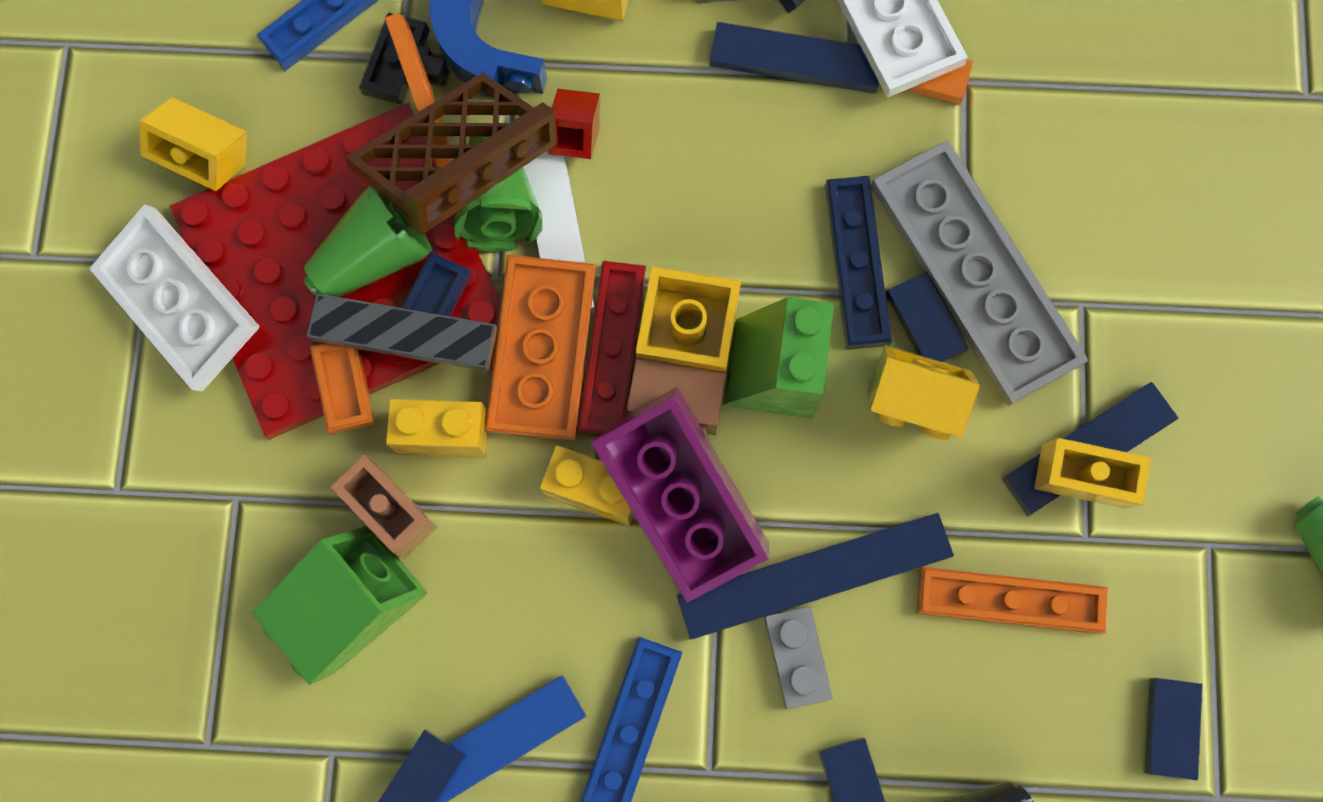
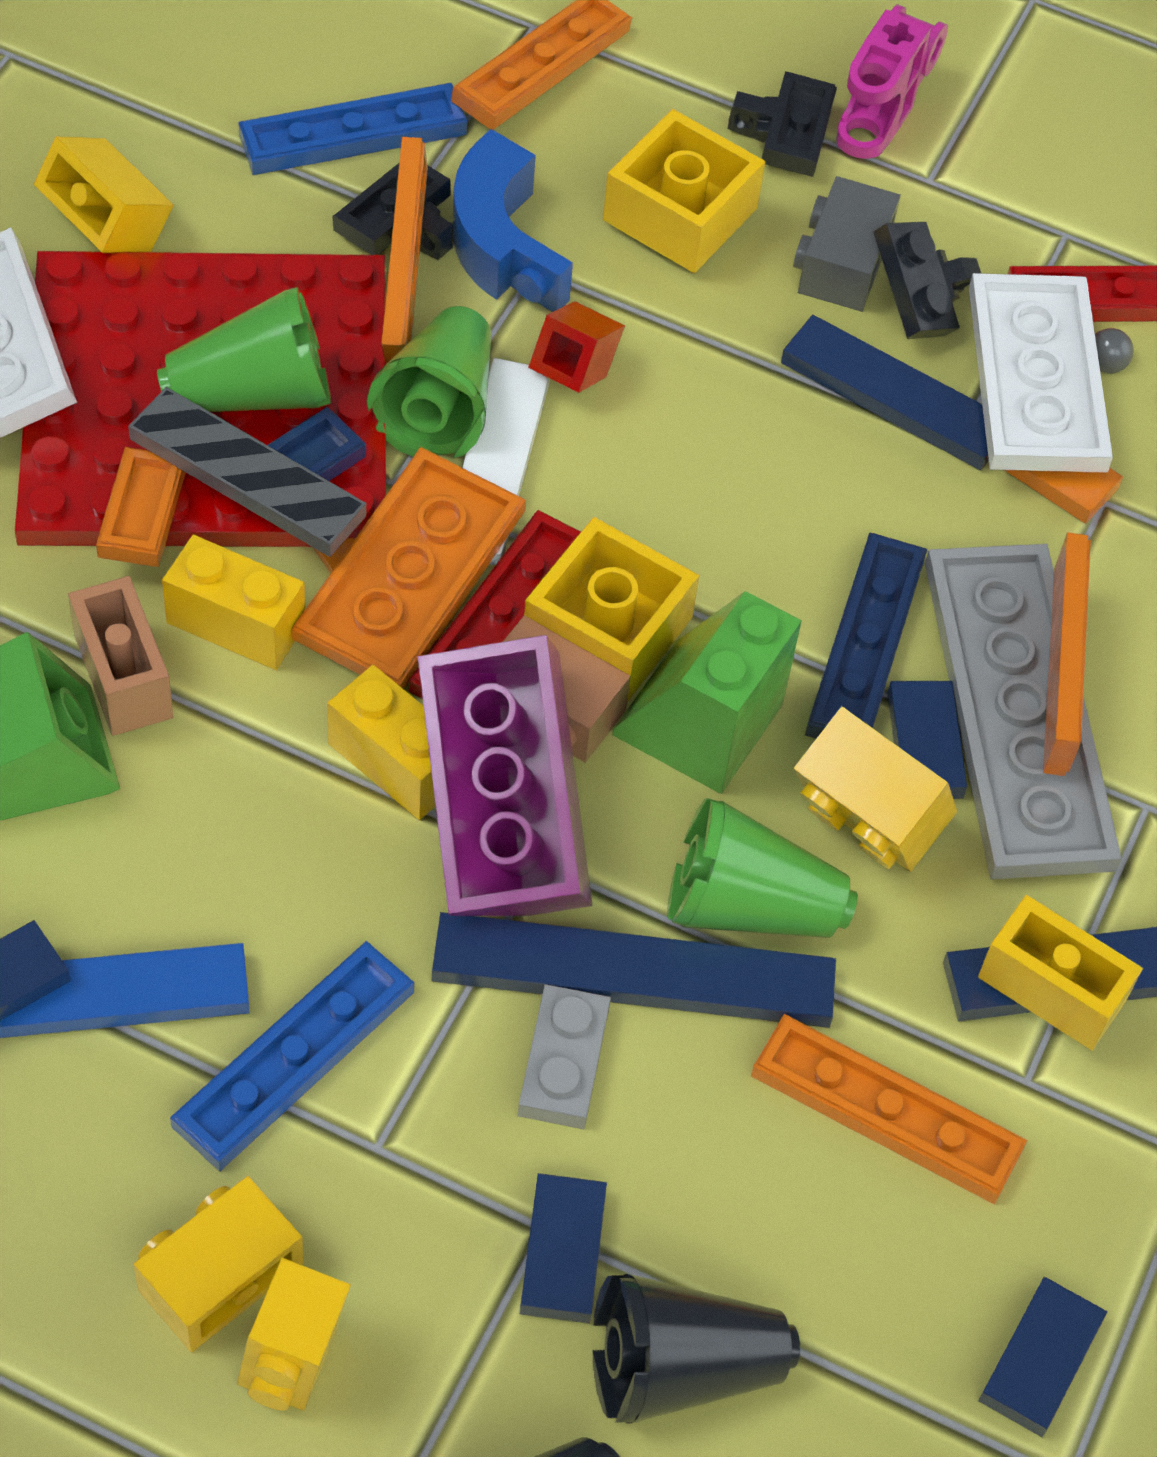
camera: 15 degrees right, 20 degrees down
reddish brown fence [345,73,556,235] -> none
none -> bright green cone [667,798,858,938]
none -> orange tile [1043,532,1091,776]

